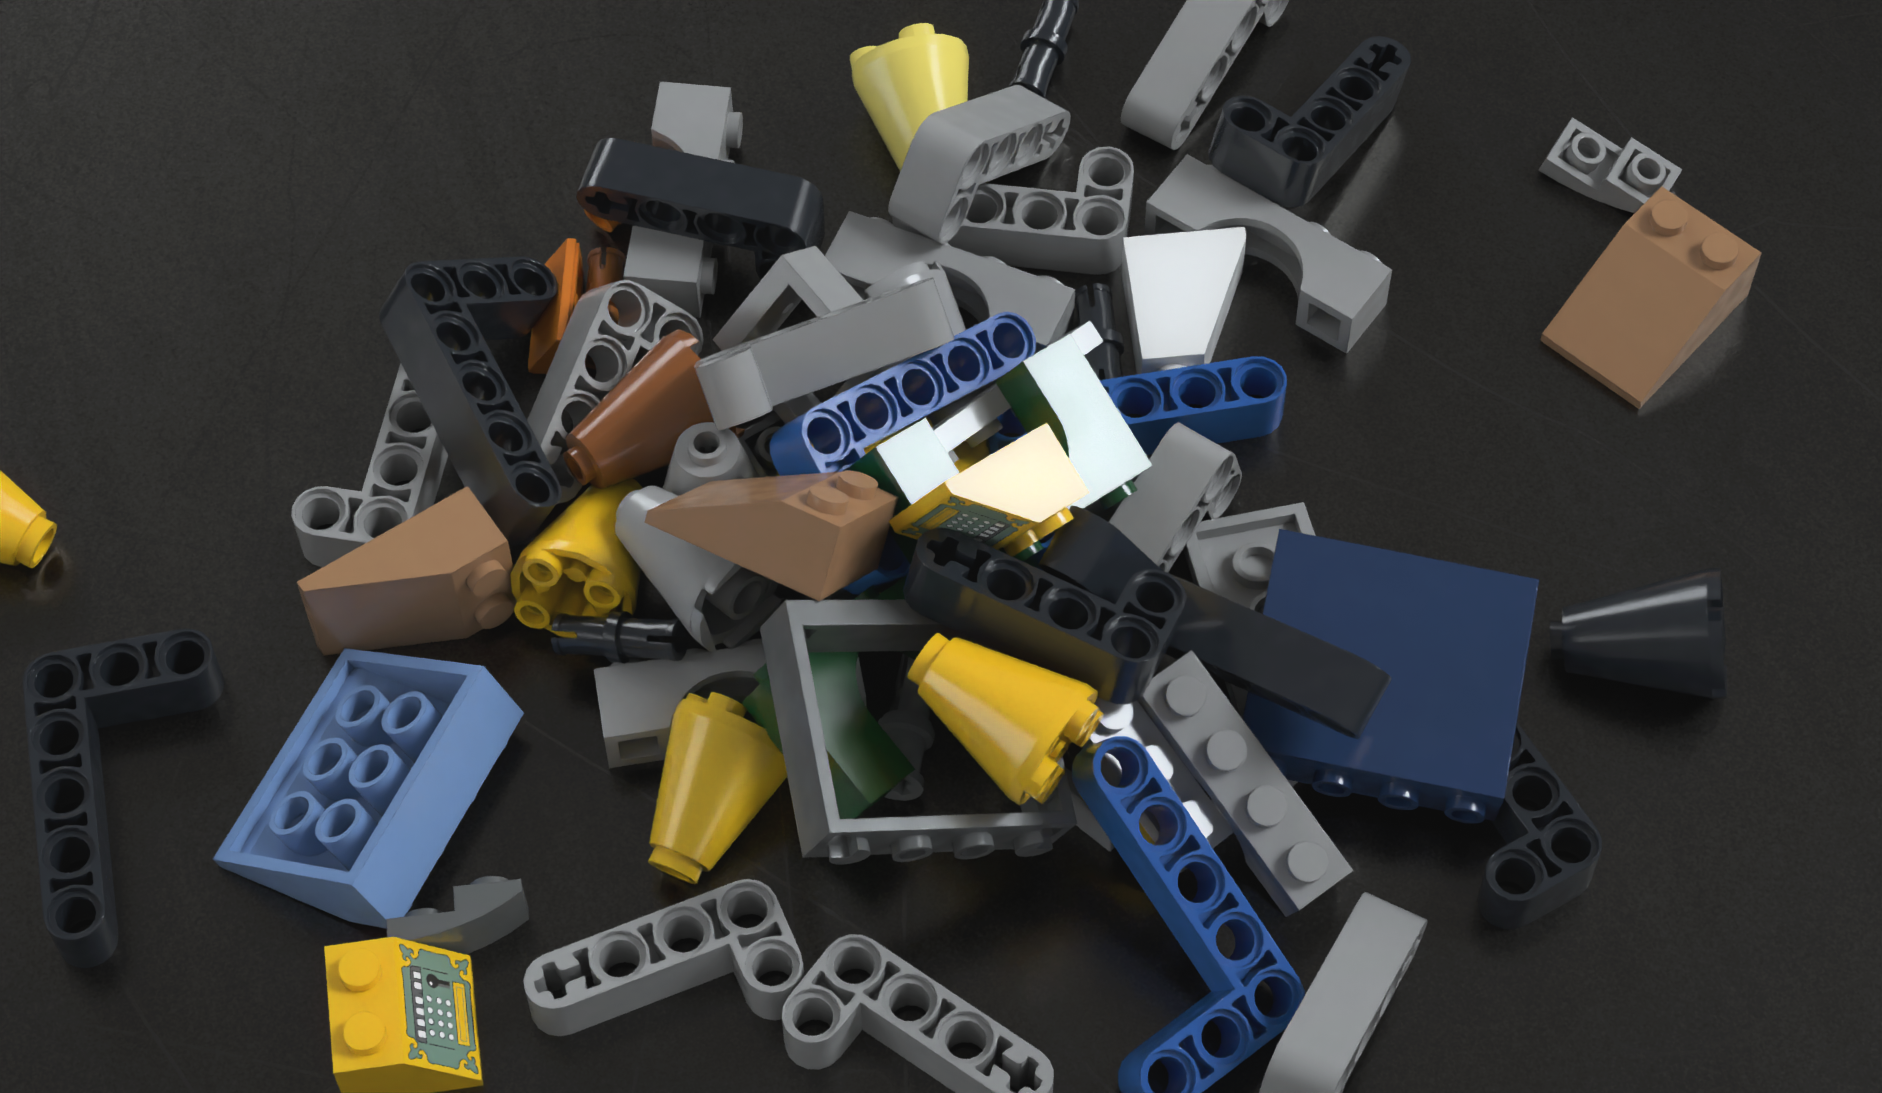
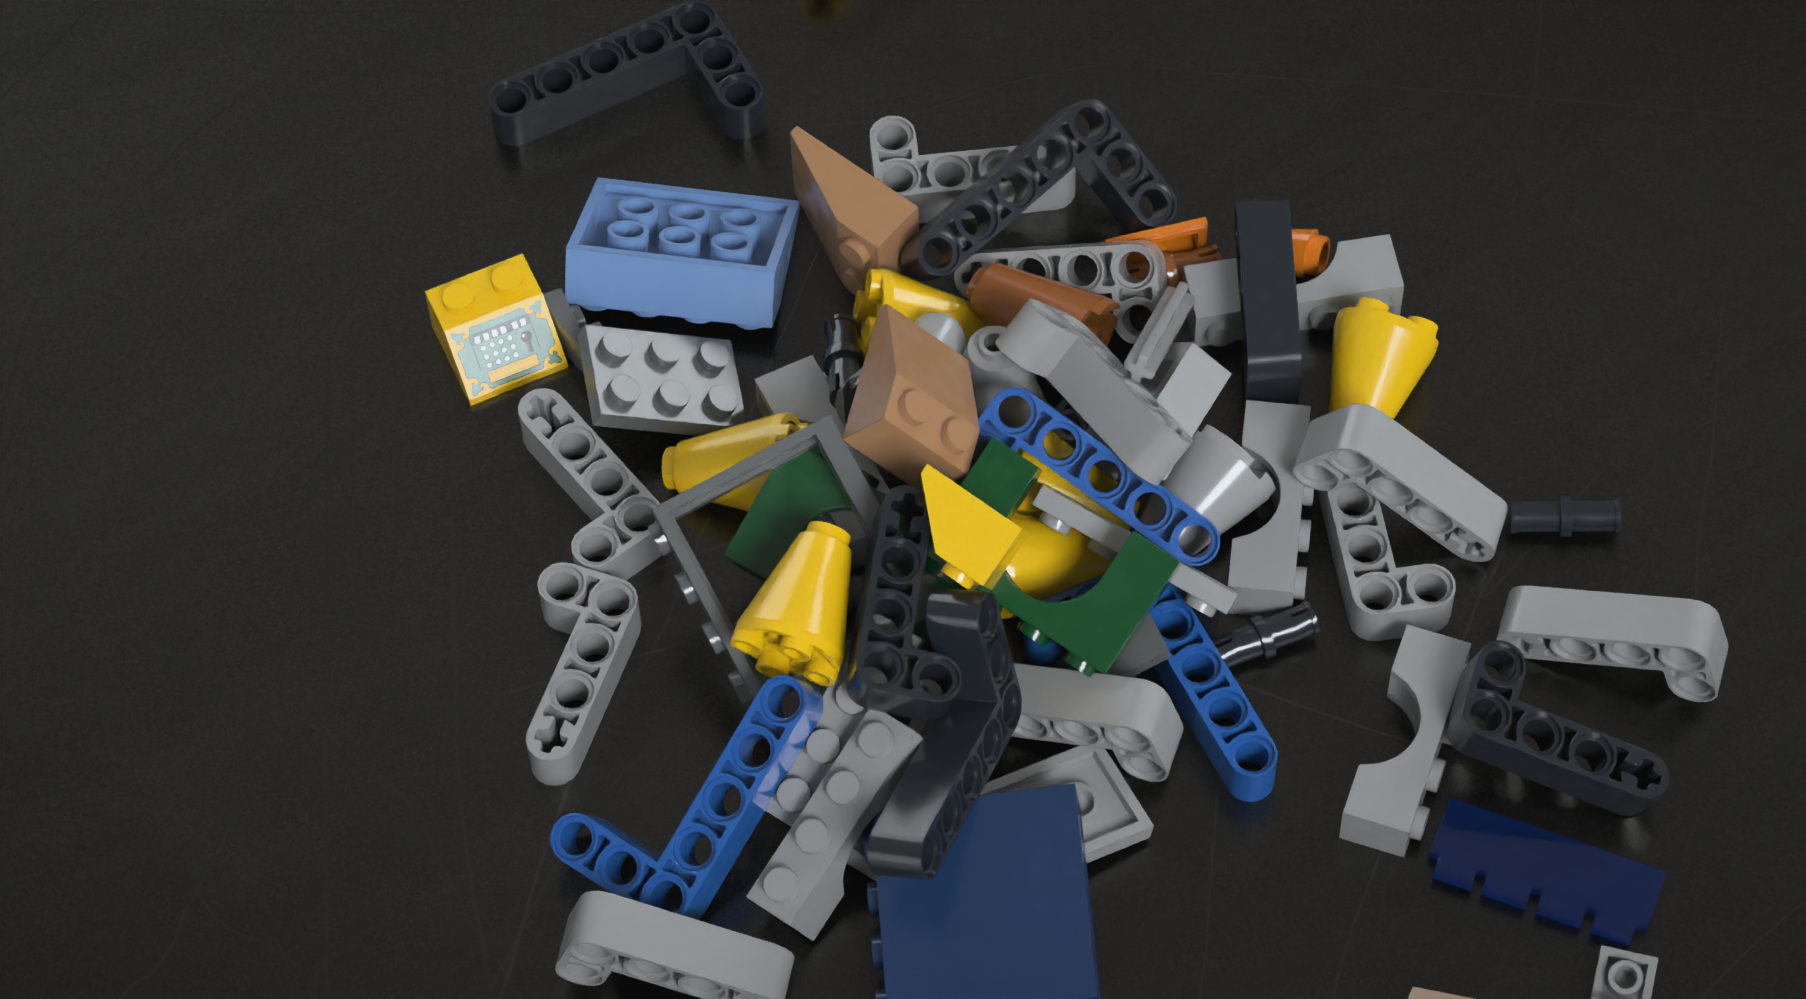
camera: 75 degrees right, 0 degrees up
light yellow cone [850,23,969,171] -> none
white slope [1121,227,1246,374] -> none
none -> plate [577,325,747,436]
none -> light grey axle [1123,282,1195,384]
none -> yellow cone [1329,297,1439,420]
none -> clear blue windscreen [1428,798,1667,946]

